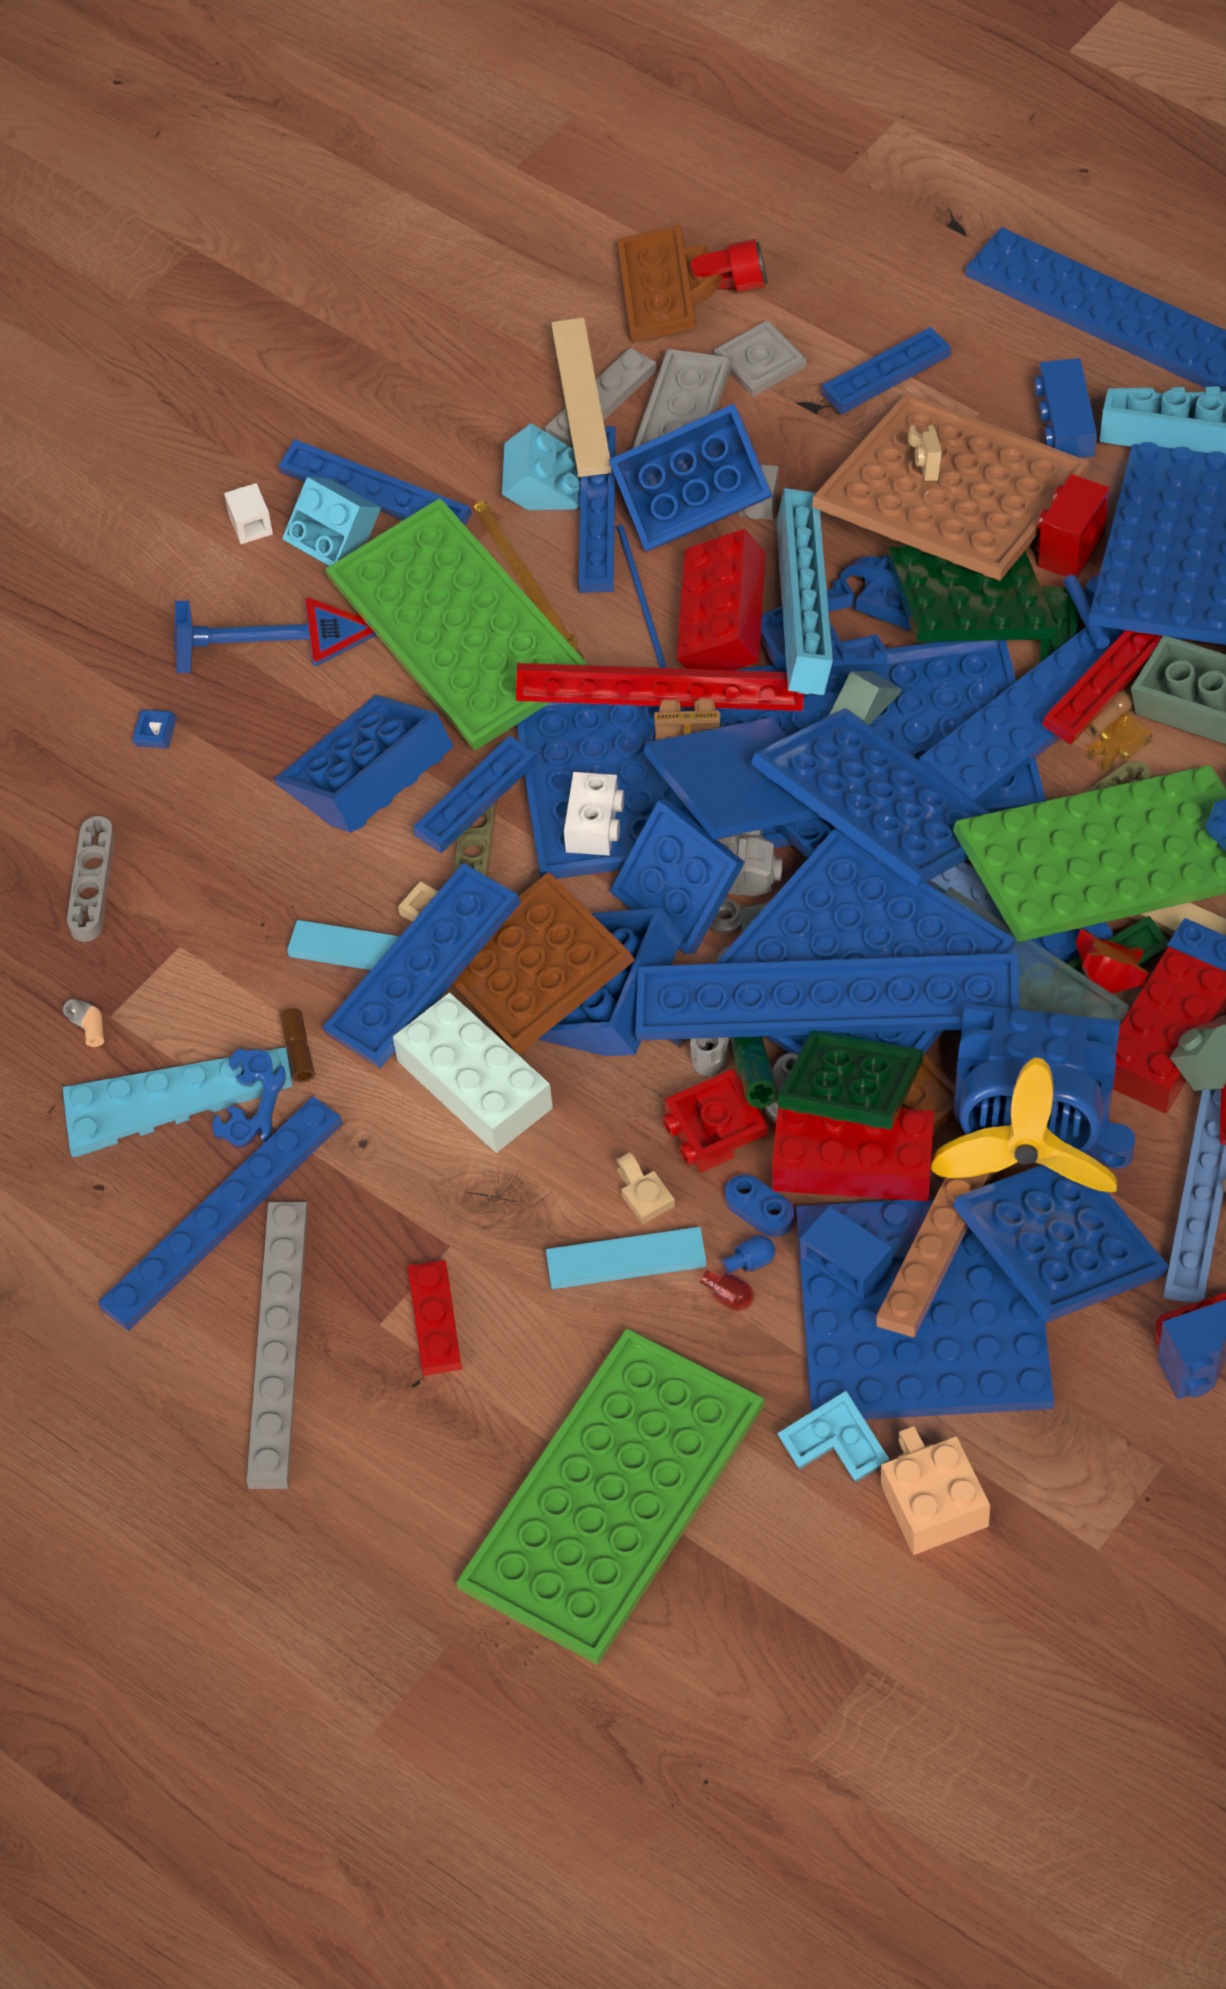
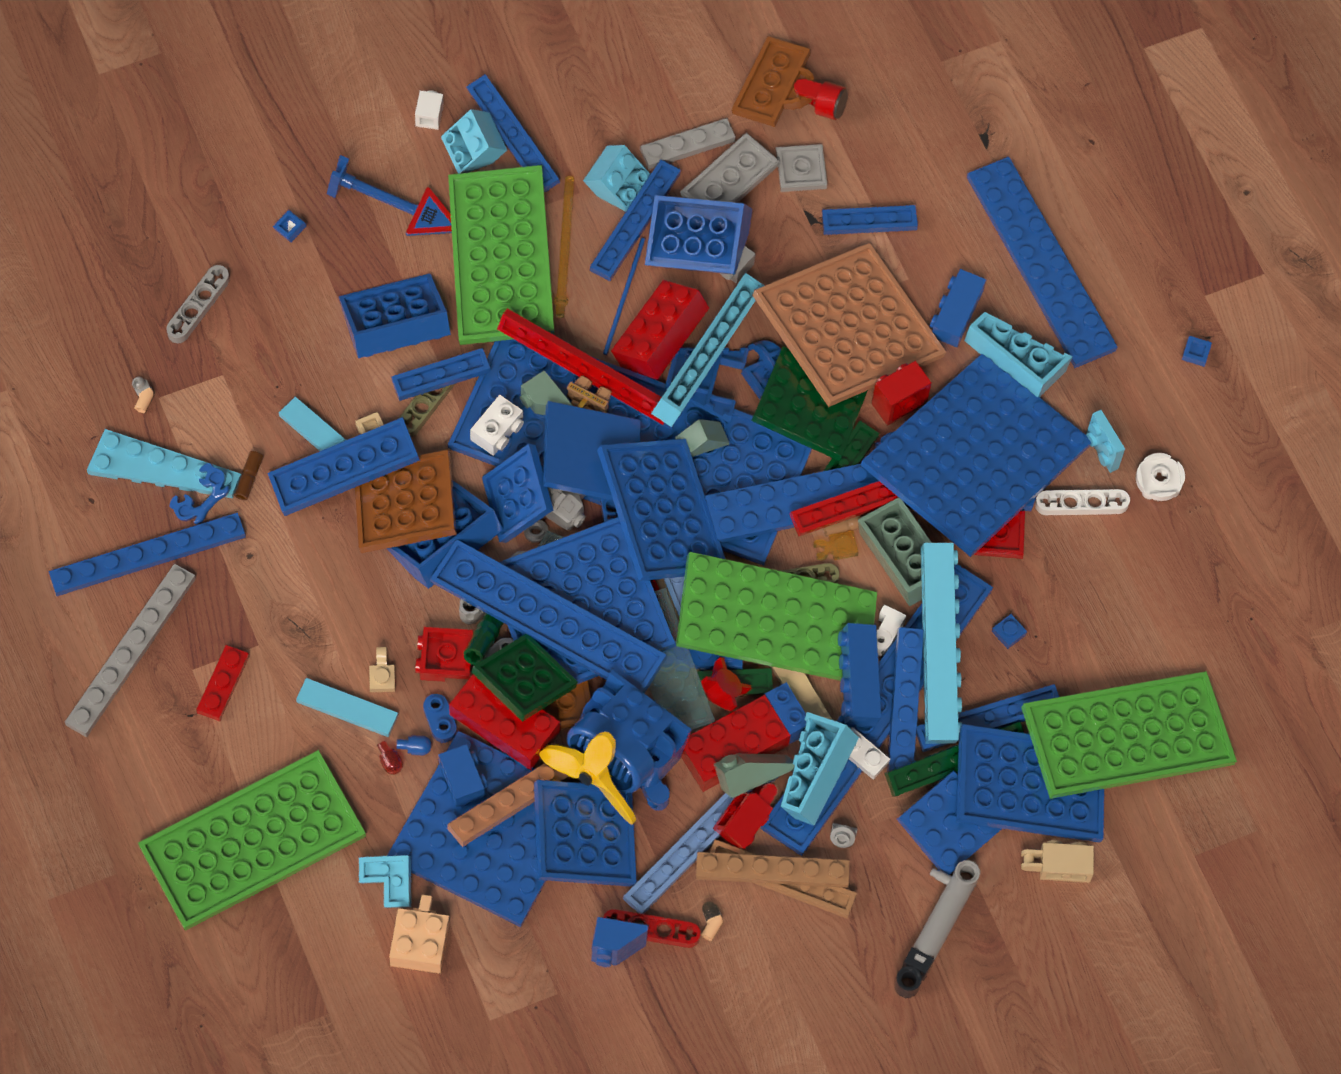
camera: 20 degrees right, 10 degrees up
light aqua brick [393,992,553,1153] -> none
tan tile [551,317,612,478] -> none
tan plate [908,425,942,481] -> none
blue bar [1064,575,1110,649] -> none
none -> sand green slope [520,371,573,415]

